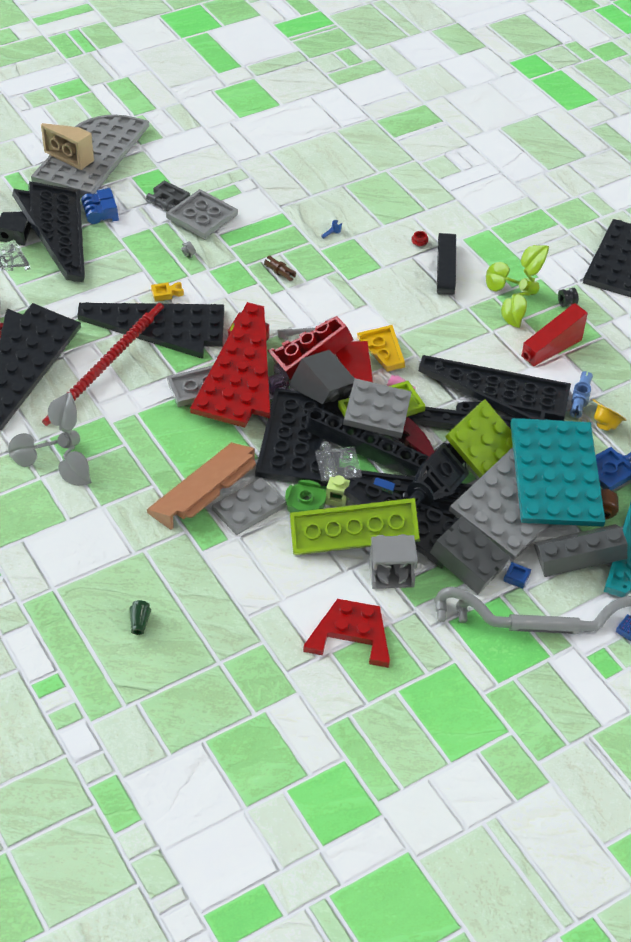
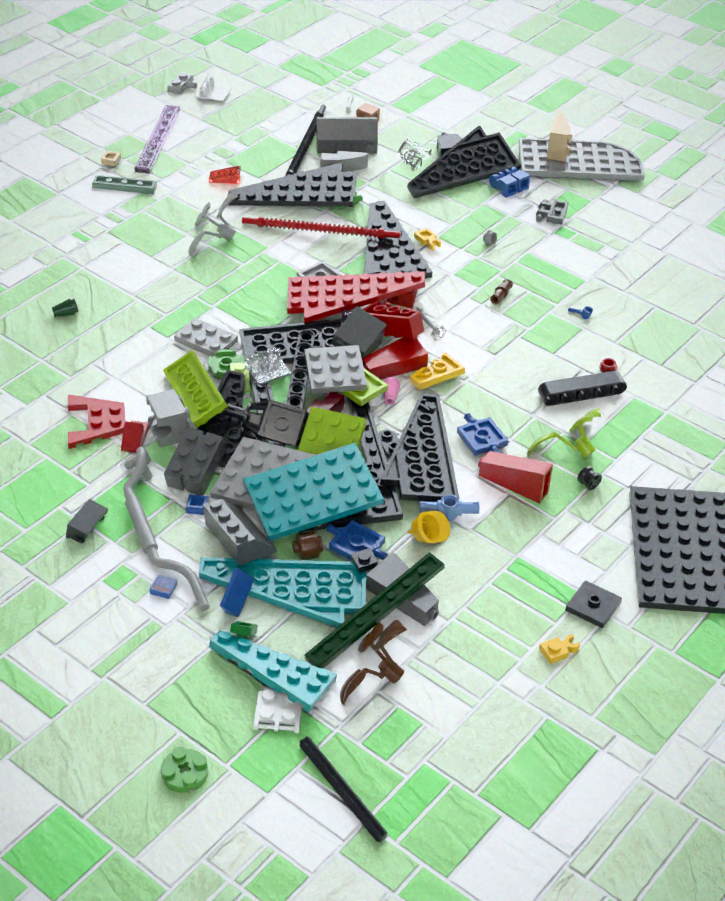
camera: 70 degrees right, 5 degrees down
nougat slope [147,442,256,530] -> none
light grey plate [166,189,238,239] -> none
blue tile [374,478,395,494] -> none
none -> hinge [66,499,108,543]
none -> red slope [121,420,149,453]
none -> plate [457,413,509,456]

